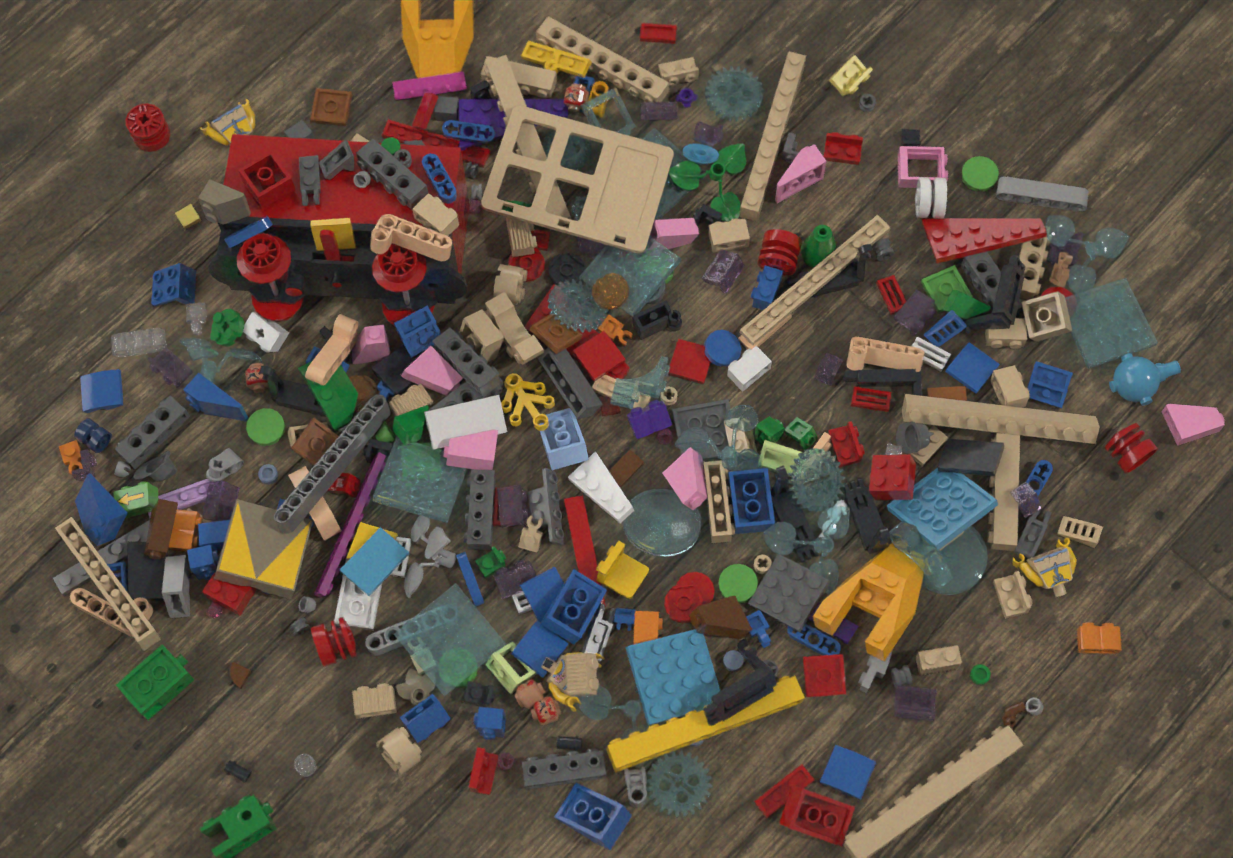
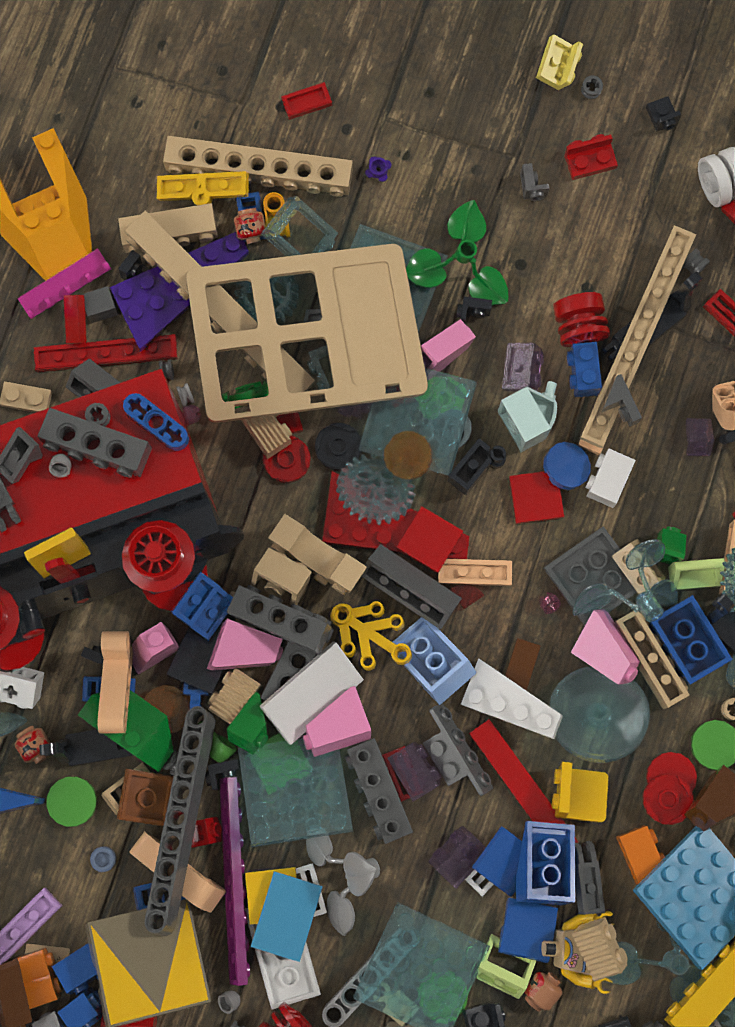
camera: 25 degrees left, 10 degrees up
clear purple bracket [202,480,240,521] -> none
light grey piece [206,448,244,482] -> none
light nougat beam [370,214,452,261] -> none
green tile [381,137,401,156] -> none
tan brick [413,193,459,236] -> none
blue beam [442,120,495,144] -> none
blue beam [456,552,484,607] -> none
green bracket [475,546,506,579] -> none
tan brick [494,264,527,305] -> none
tan plate [518,515,543,552] -> none
dark orange tile [530,311,582,354] -> none
head [530,696,561,725] -> none
orange plate [598,315,633,346] -> none
clear light blue arch [610,356,670,409] -> none
blue tile [614,608,636,631] -> none
dark purple brick [627,400,672,439] -> none
bracket [641,102,677,120] -> none
tan bracket [658,57,699,86] -> none
tan bush [660,386,678,406] -> none
dark azure dish [683,144,719,165] -> none
clear purple bracket [693,121,723,147] -> none
clear light blue gear [705,66,764,122] -> none
tan brick [708,218,750,253] -> none
tan brick [740,52,806,221] -> none
bright pink slope [775,144,826,203] -> none
green bracket [784,417,818,450] -> none
green cone [801,225,837,268] -> none
bright pink window [898,146,948,188] -> none
none -> light aqua piece [498,381,557,452]
none -> dark grey slope [602,374,642,427]

